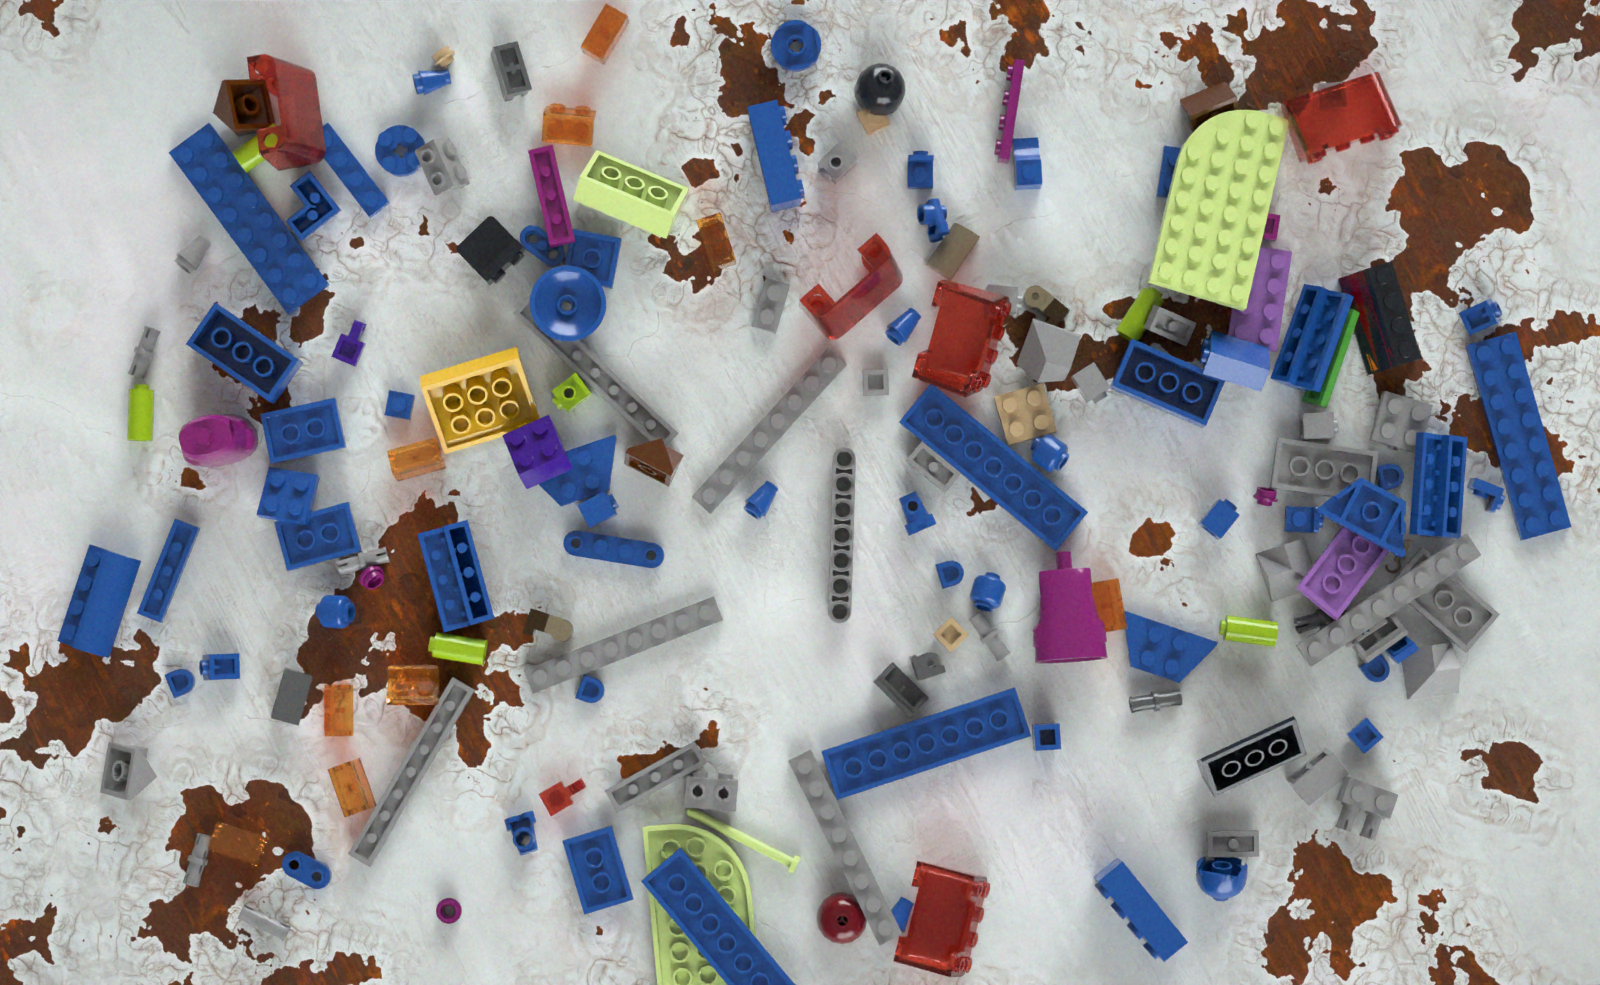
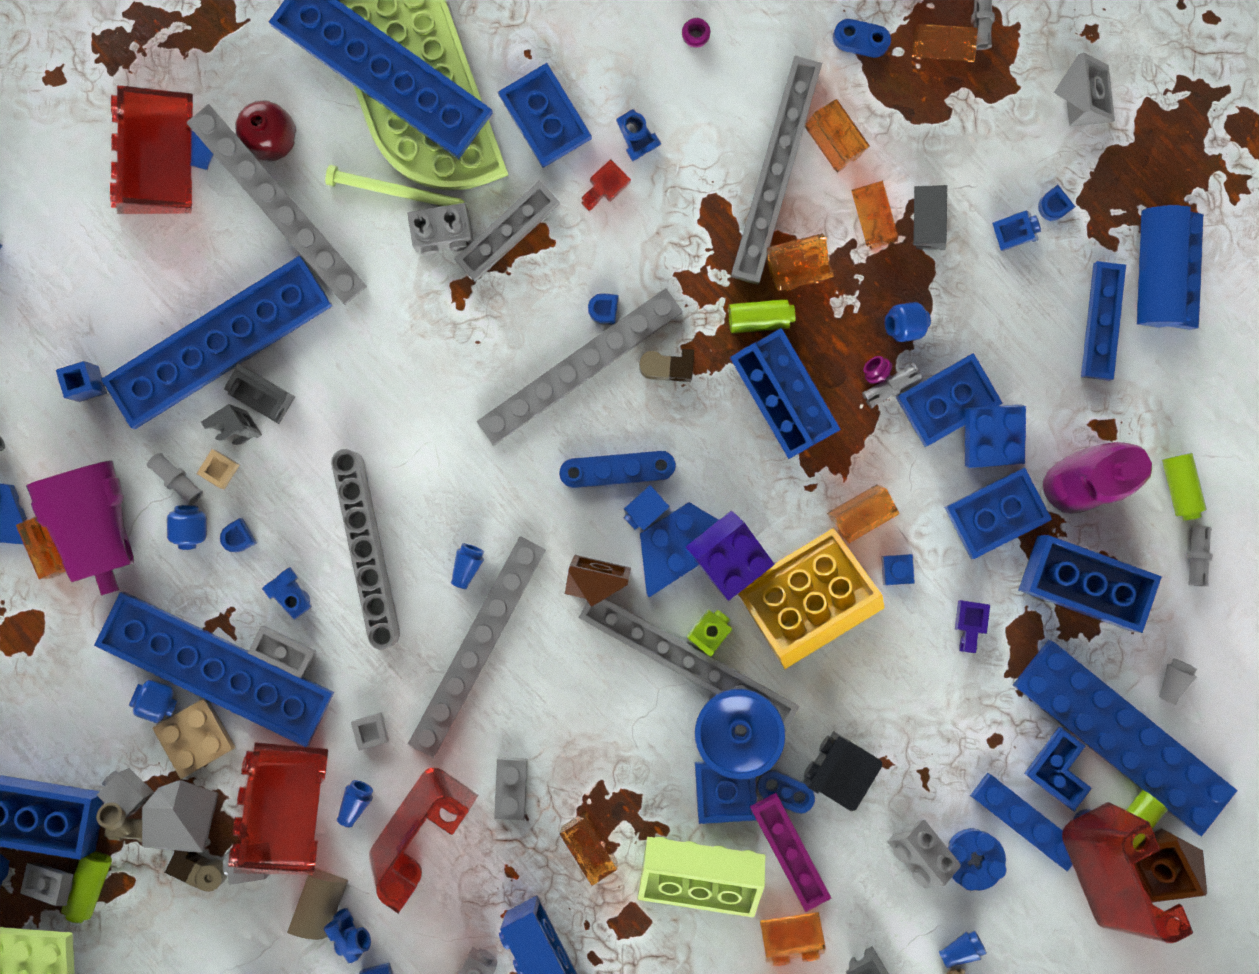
camera: 165 degrees right, 0 degrees up
none -> dark tan bar [96,802,142,842]

